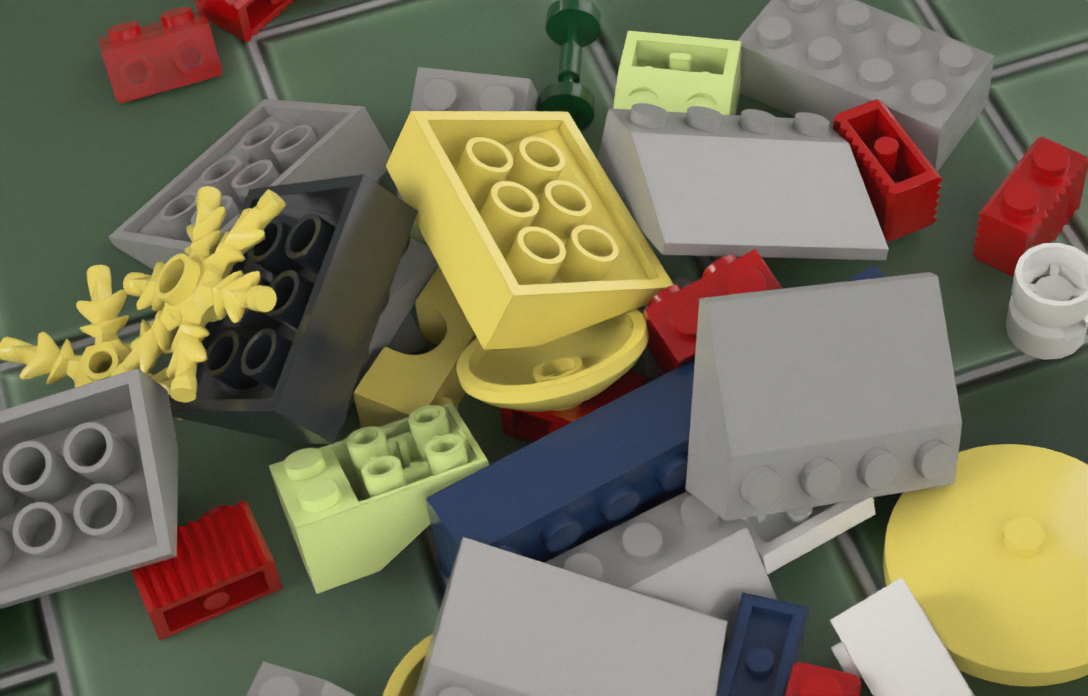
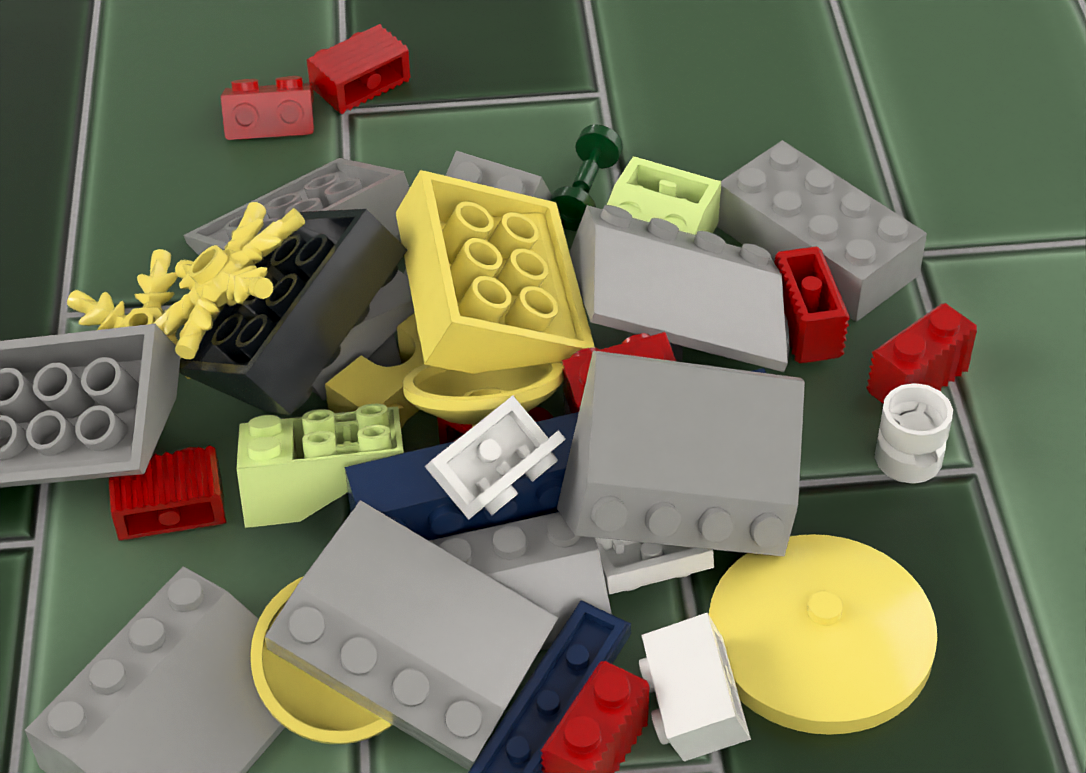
camera: 10 degrees right, 5 degrees down
none -> white bracket [425,396,566,520]

